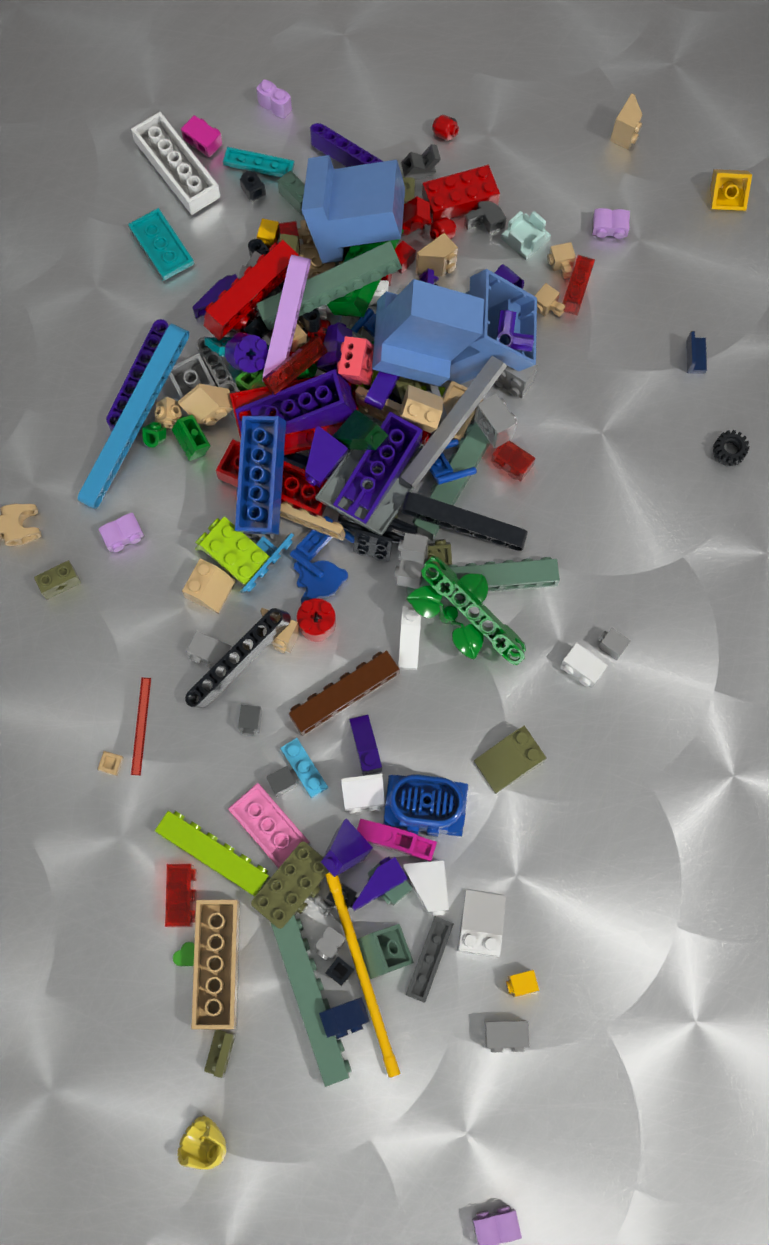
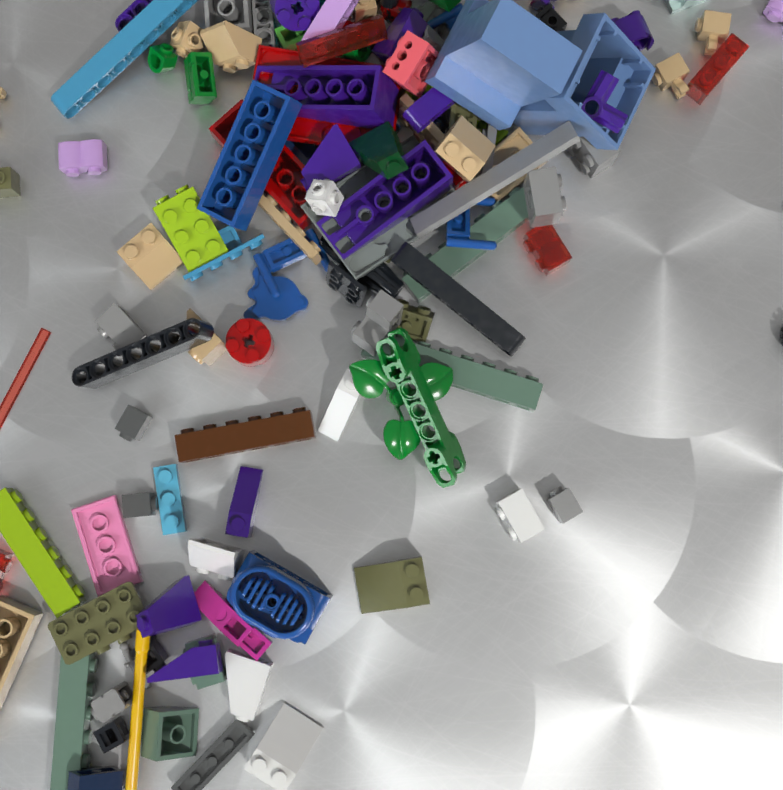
camera: 30 degrees right, 10 degrees up
none -> white brick [305,179,344,217]

